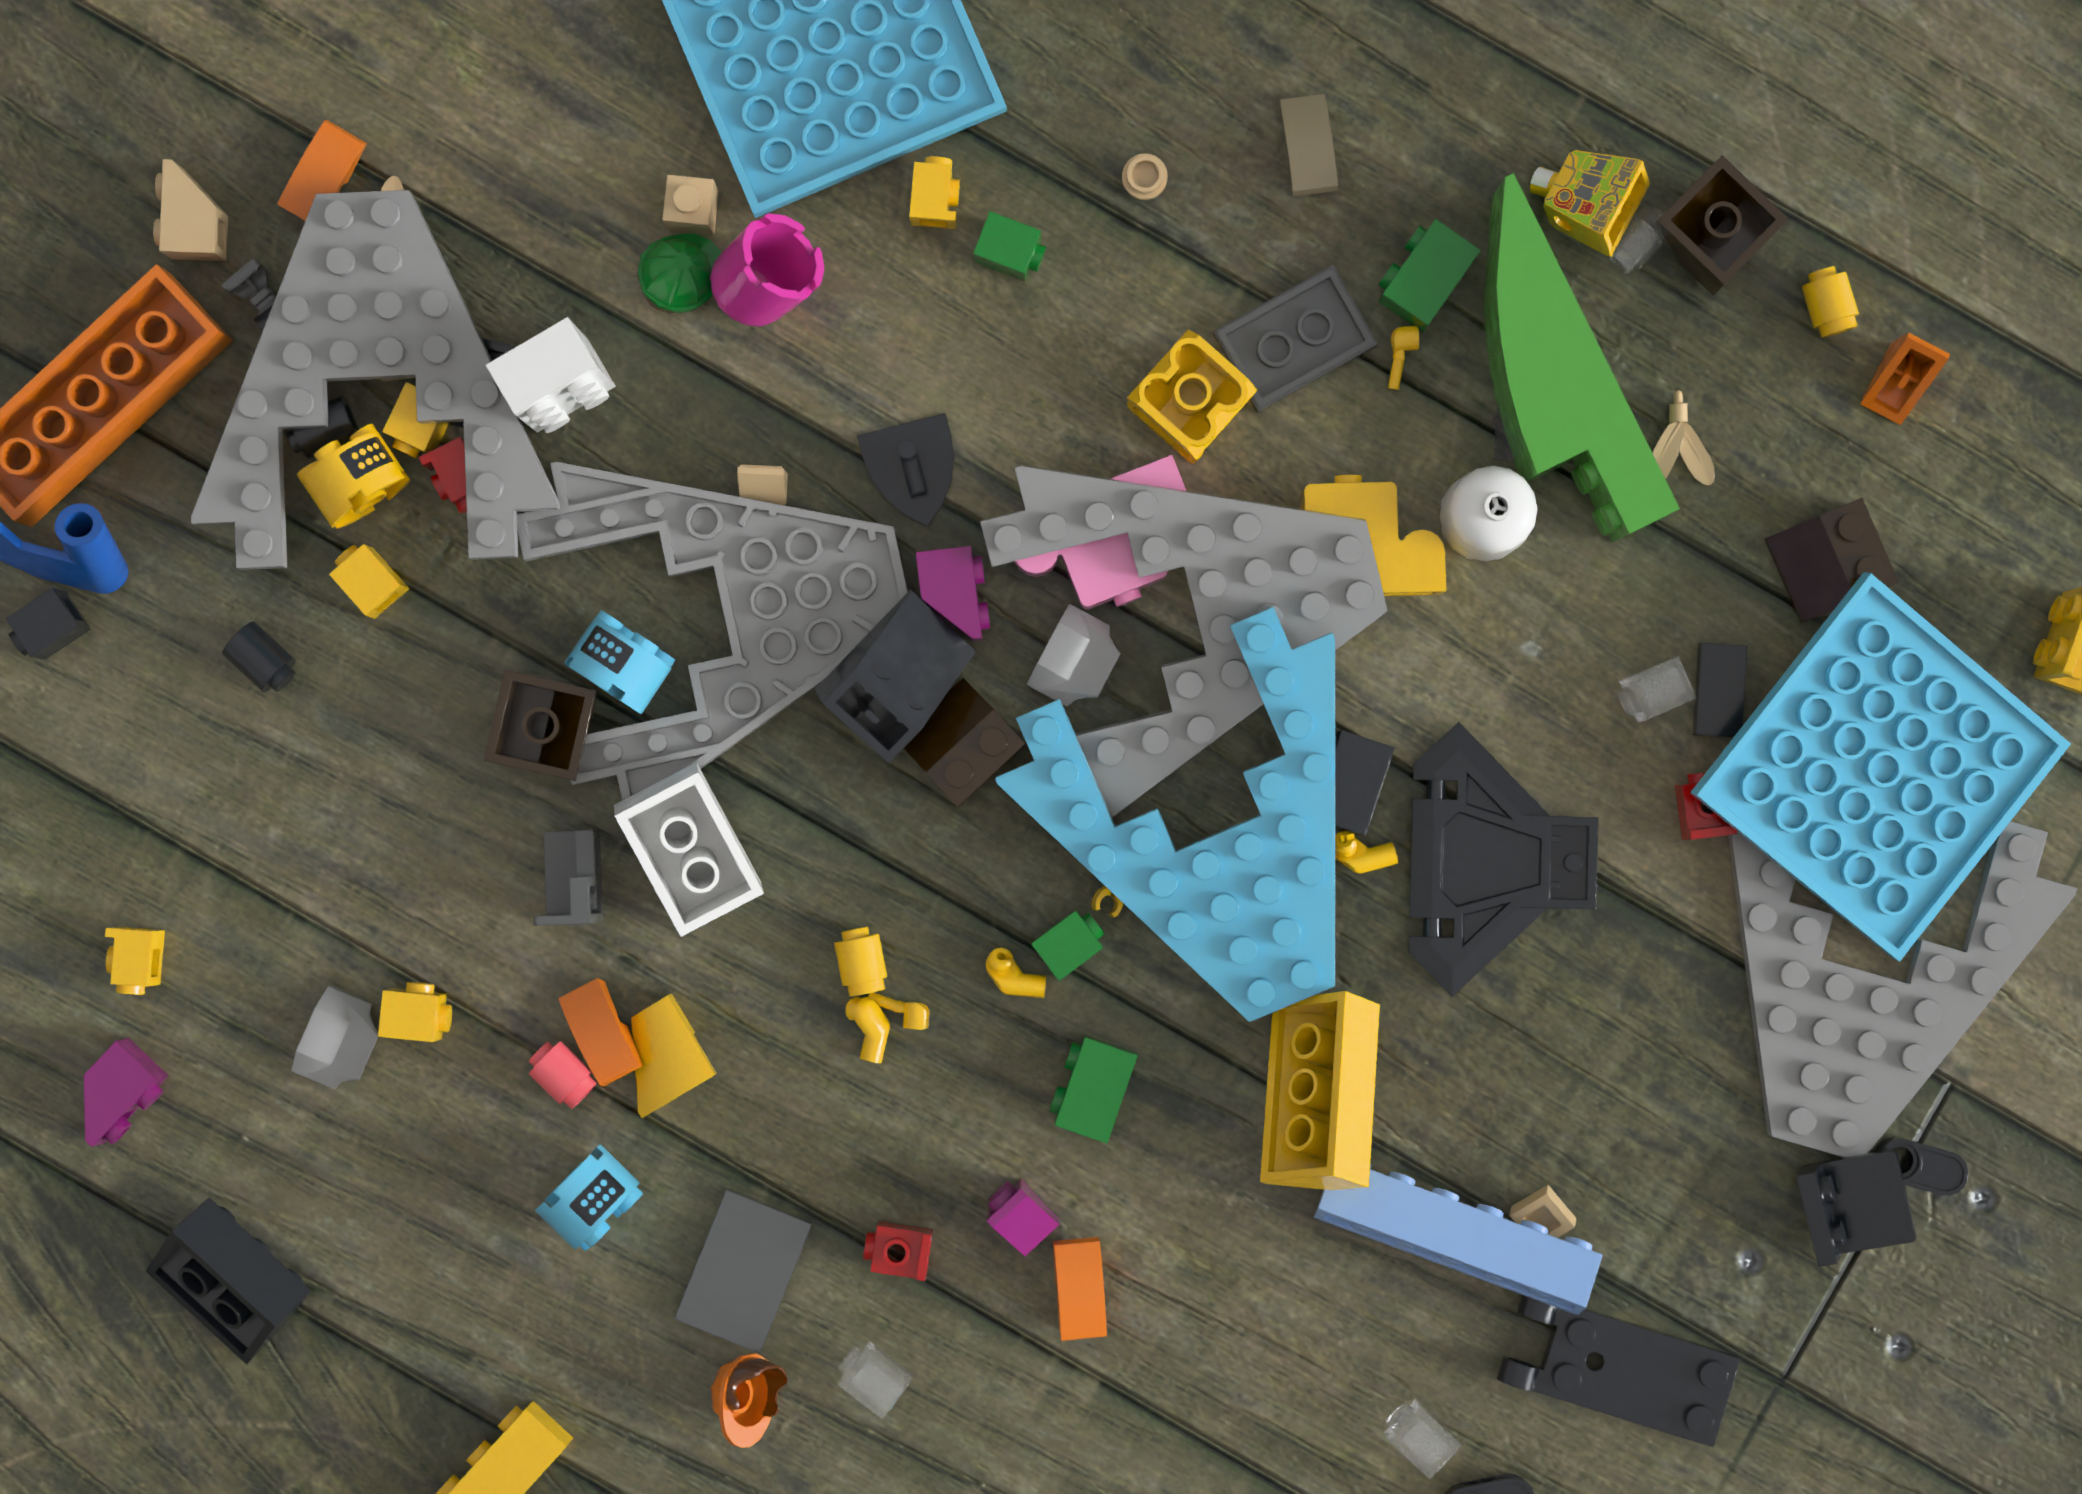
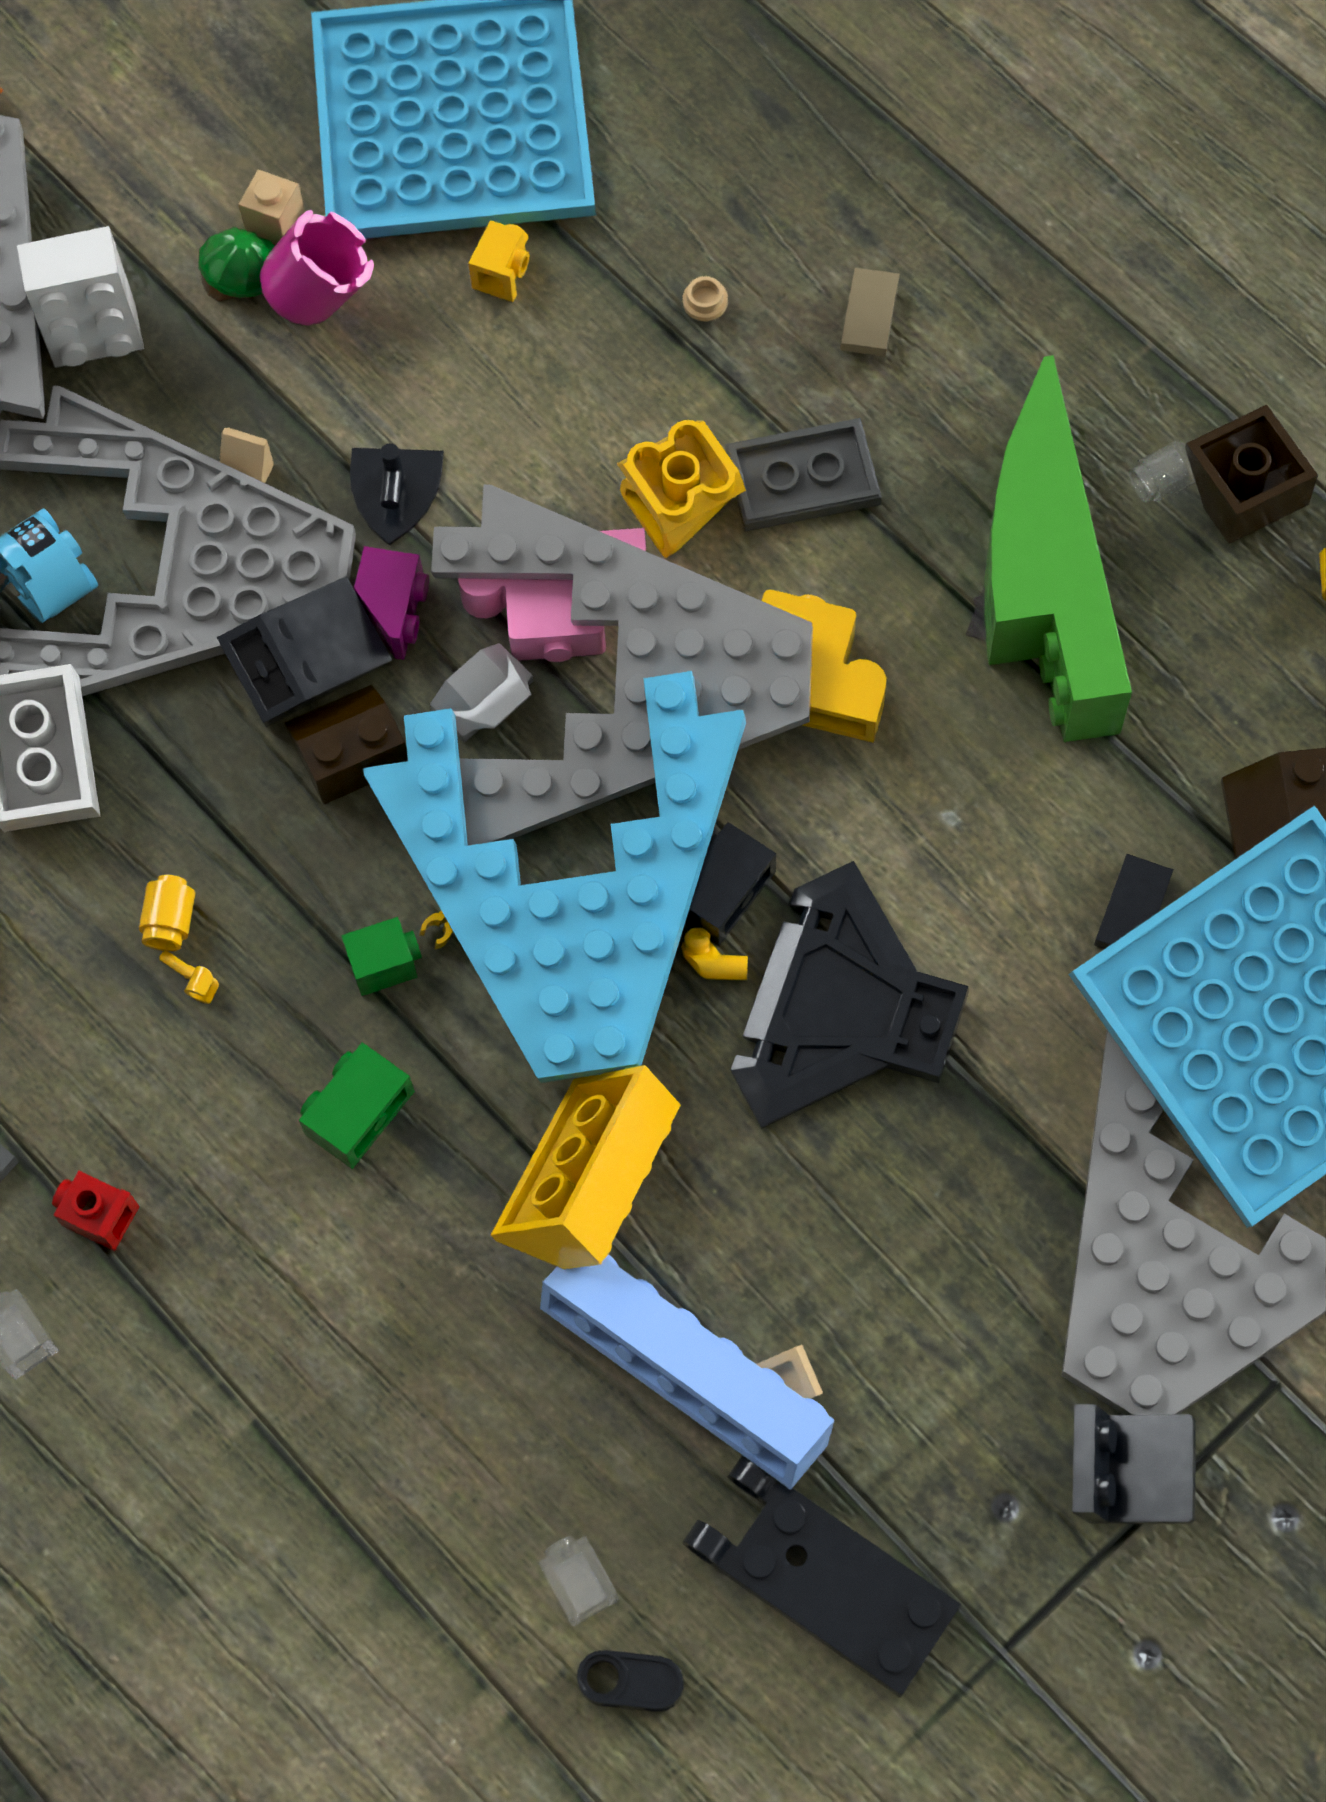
camera: 20 degrees right, 20 degrees down
yellow arm [845,996,890,1064] -> none
green brick [973,211,1047,282] -> none
yellow arm [985,947,1046,998] -> none
magenta slope [986,1179,1059,1256] -> none
orange slope [1053,1237,1107,1341] -> none
green brick [1378,219,1481,333] -> none
yellow hand [1388,326,1419,390] -> none
white cylinder [1440,466,1538,561] -> none
torso [1530,150,1650,257] -> none
clear brick [1618,656,1697,722] -> none
tan piece [1652,390,1715,486] -> none
red brick [1675,772,1737,840] -> none
black piece [1874,1137,1969,1196] -> none

